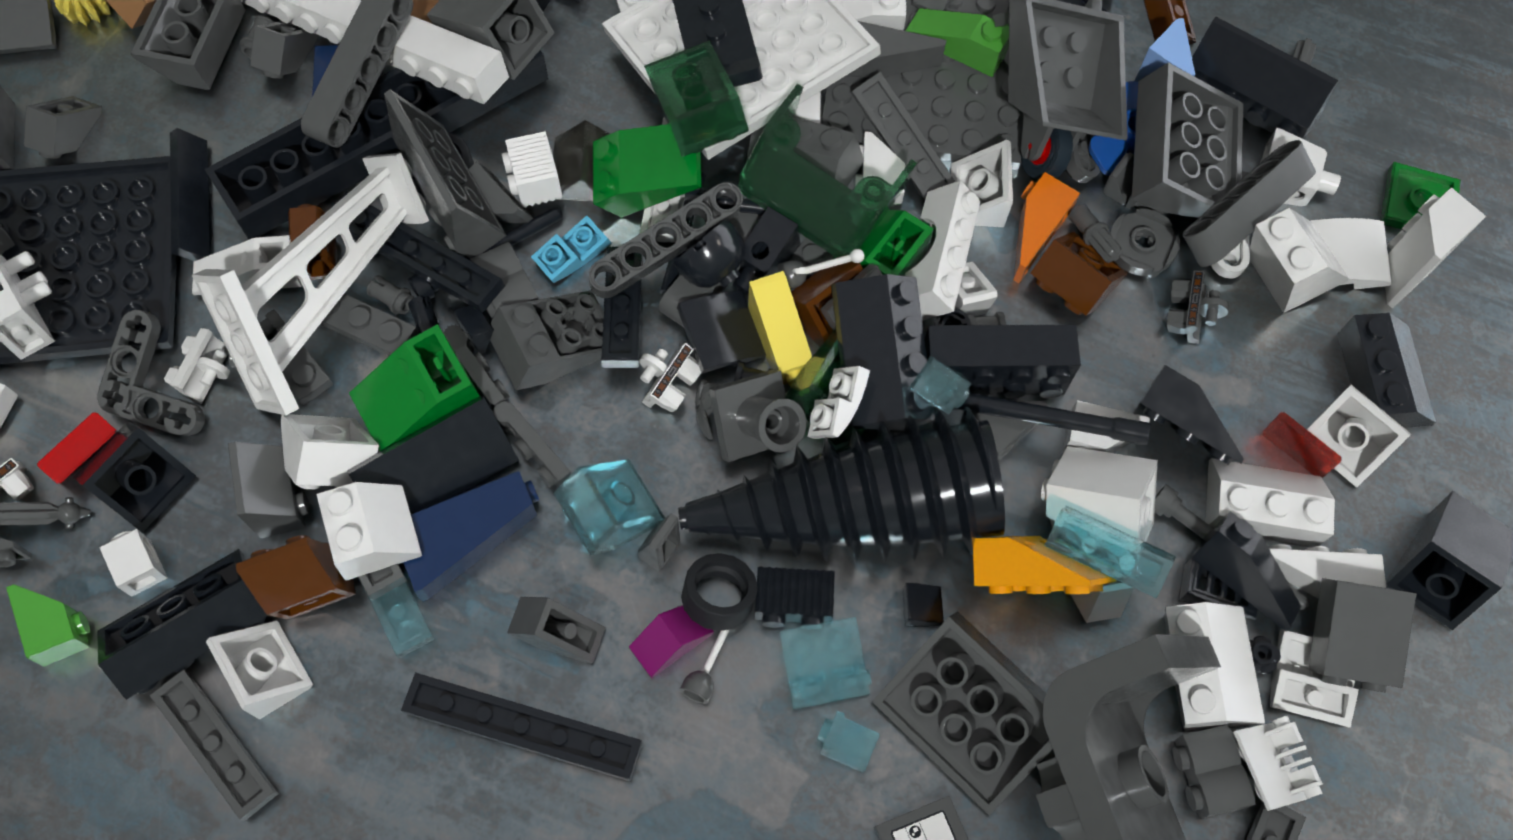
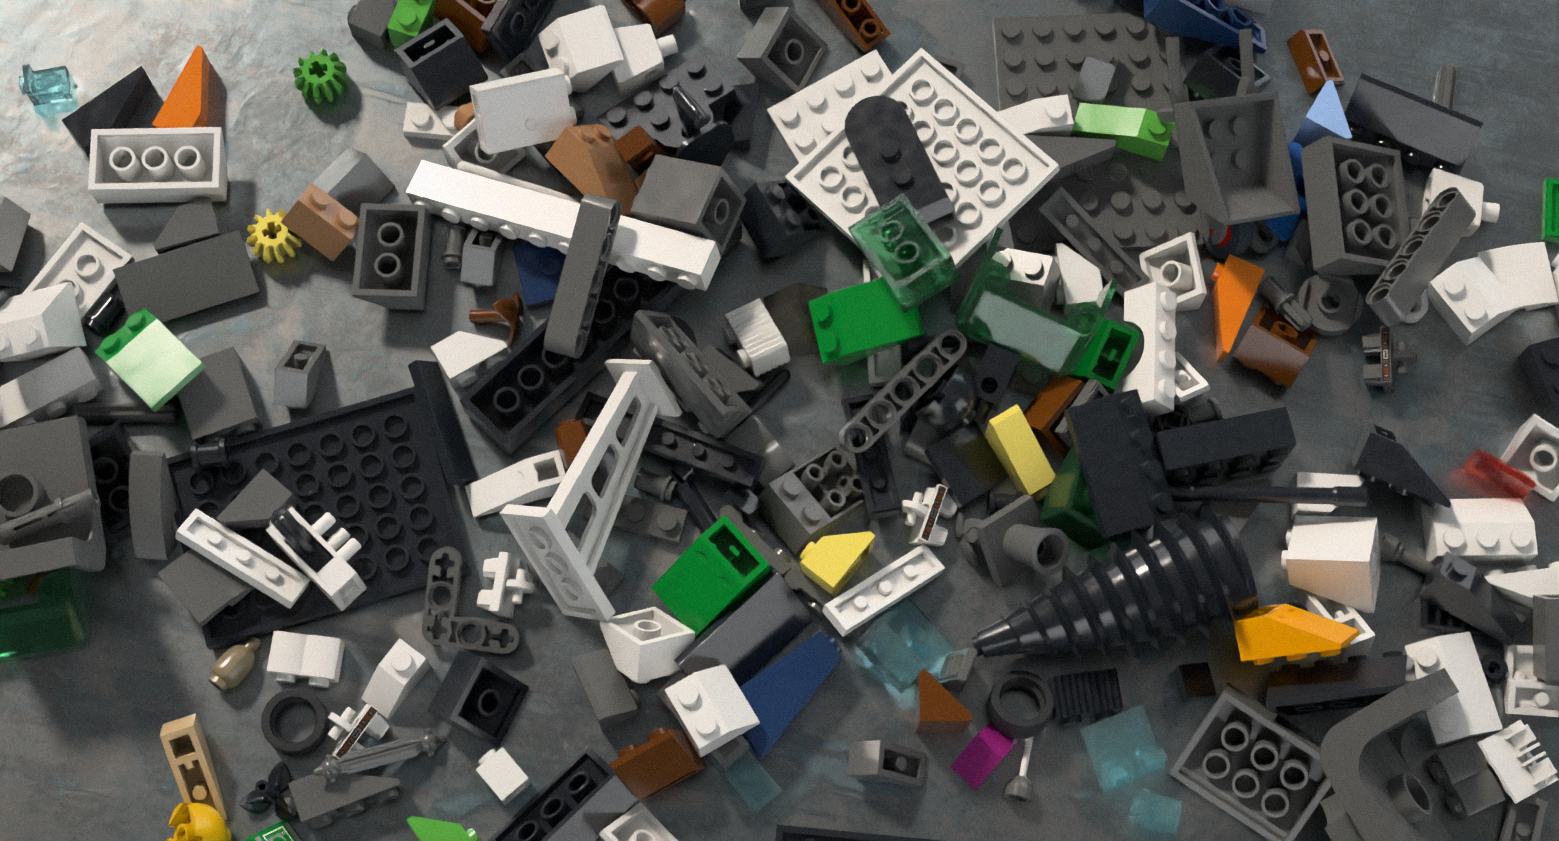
camera: 10 degrees left, 5 degrees up
red slope [37,412,116,484] -> none
medium azure slope [531,216,612,283] -> none
hinge [778,249,864,290] -> none
white slope [807,366,870,439] -> none
clear light blue bracket [910,356,971,415] -> none
clear light blue brick [1044,505,1176,599] -> none
none -> white slope [361,638,431,720]
none -> white slope [431,331,509,389]
none -> reddish brown plant [469,292,524,347]
none -> black slope [739,180,826,258]
none -> light yellow slope [799,531,875,597]
none -> white plate [822,544,945,637]
none -> reddish brown slope [915,668,974,733]
none -> black slope [1266,651,1416,717]

